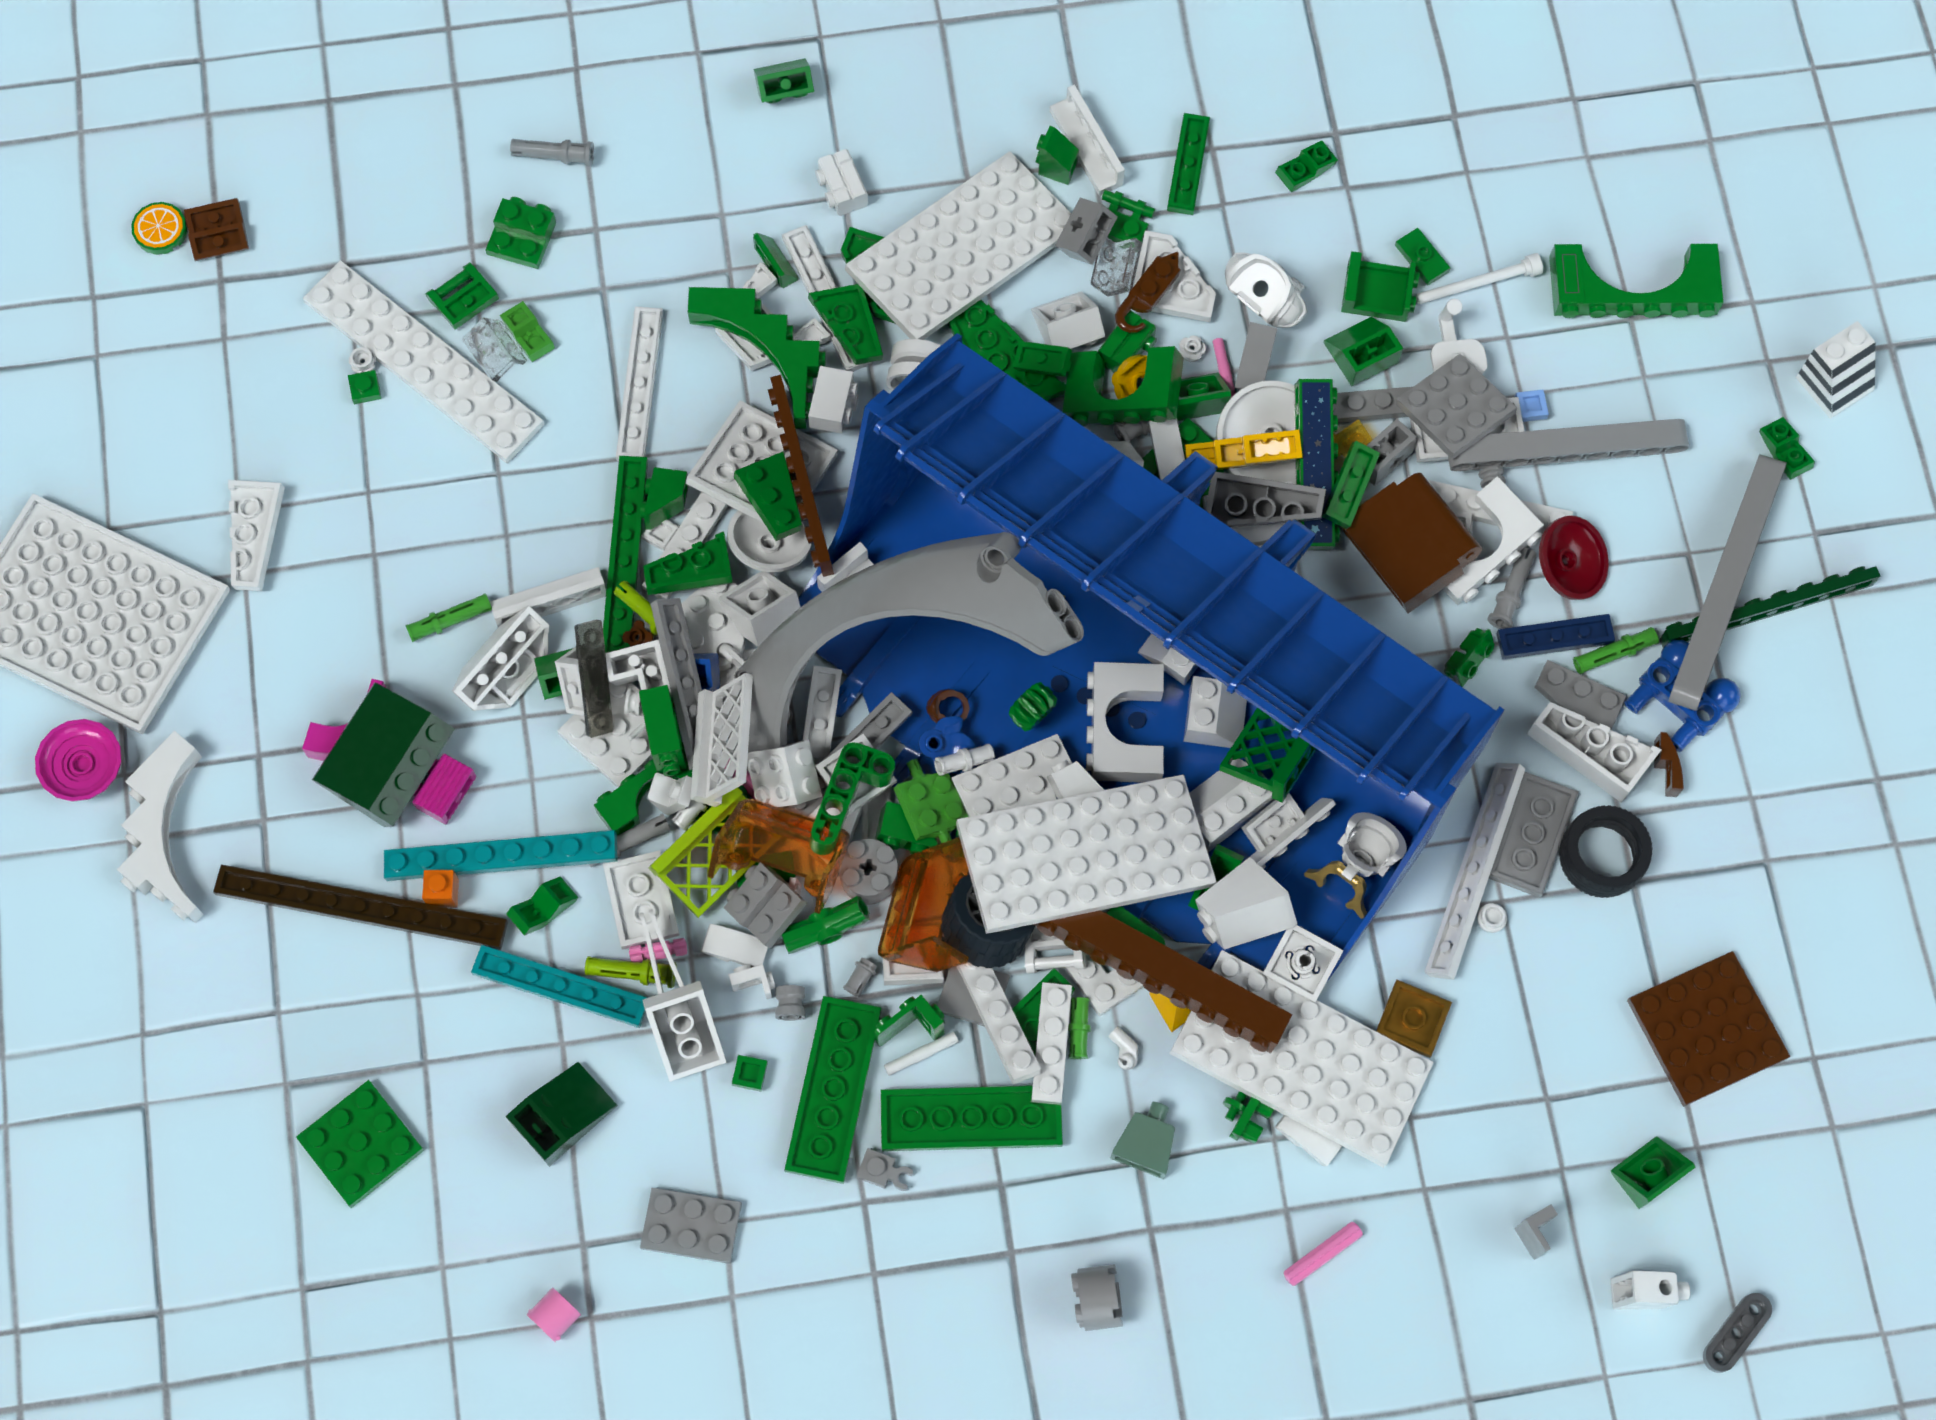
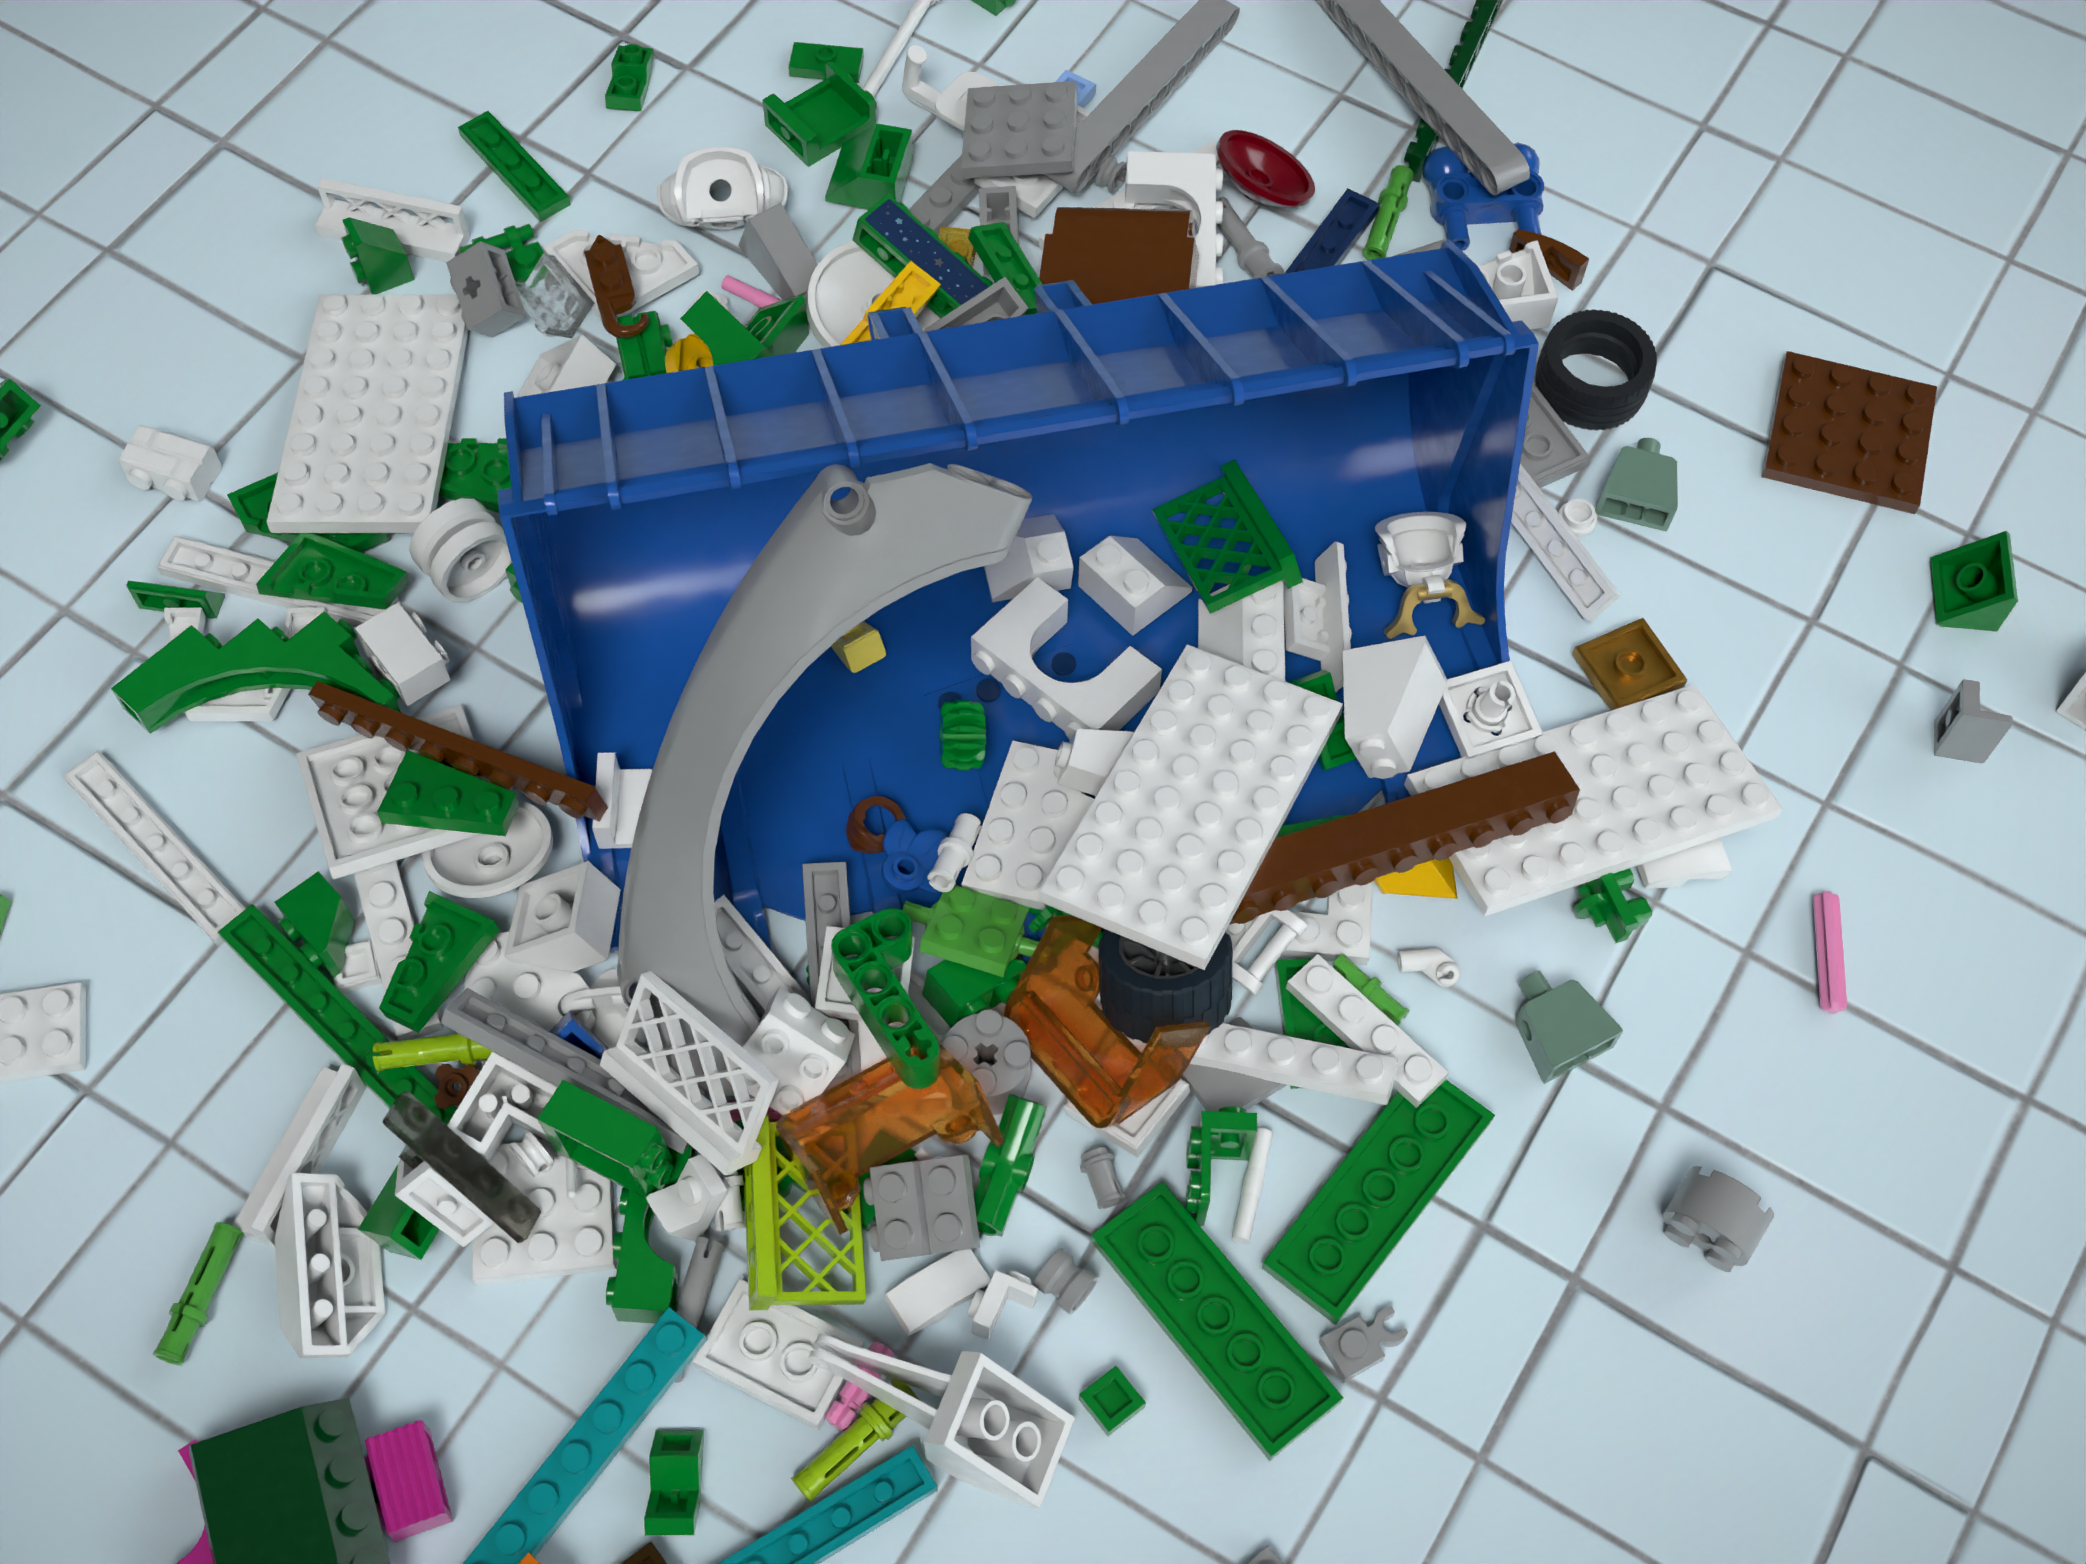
camera: 50 degrees left, 10 degrees down
none -> sand green torso [1595,438,1678,532]

